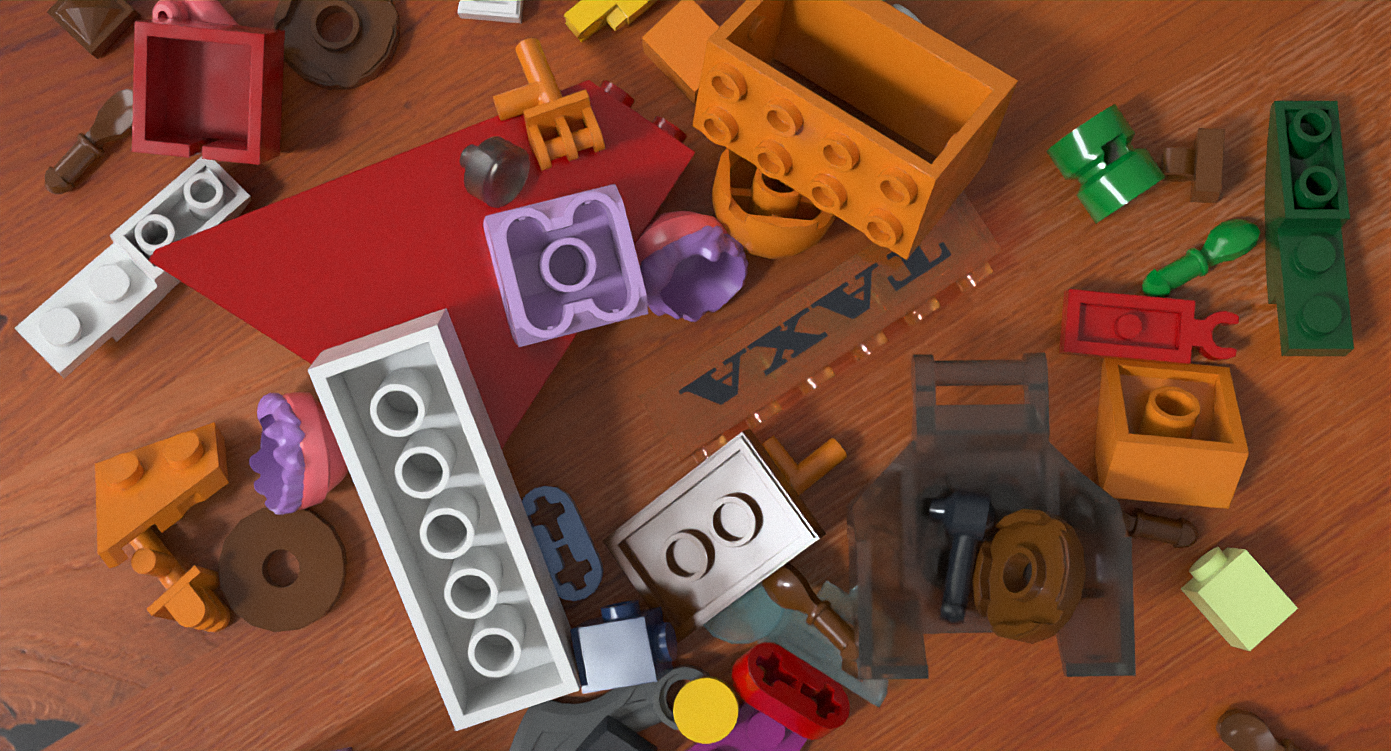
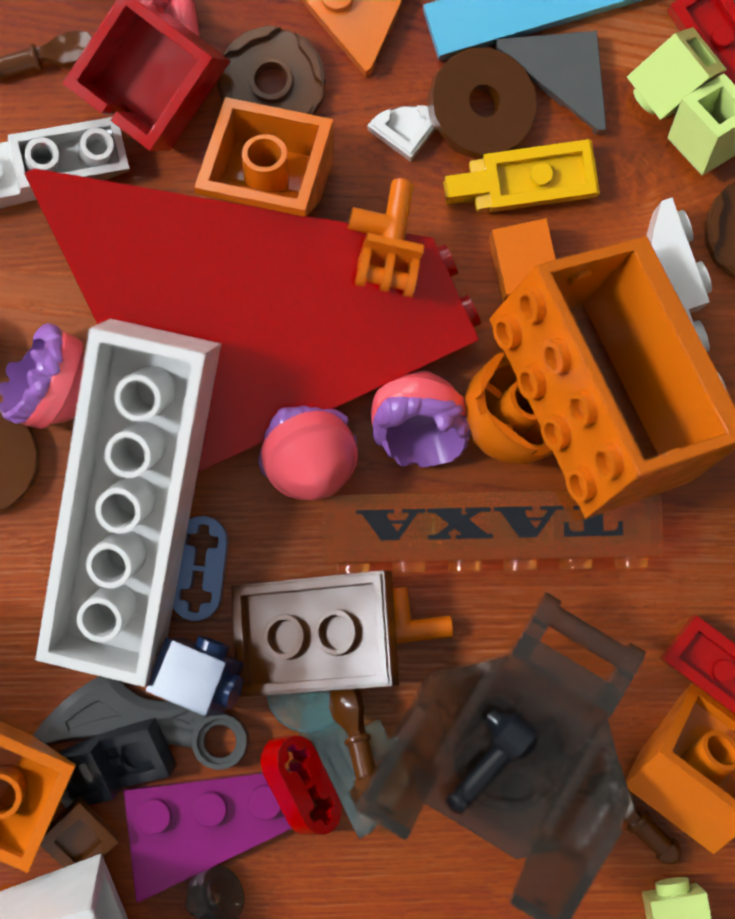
camera: 30 degrees right, 0 degrees up
clear smoke tile [460,136,530,208] -> none
lavender piece [483,184,648,347] -> none
yellow tile [673,676,739,744] -> none
reddish brown tile [973,509,1086,644] -> none
none -> orange slope [194,97,334,217]
none -> coral hair [258,406,358,501]

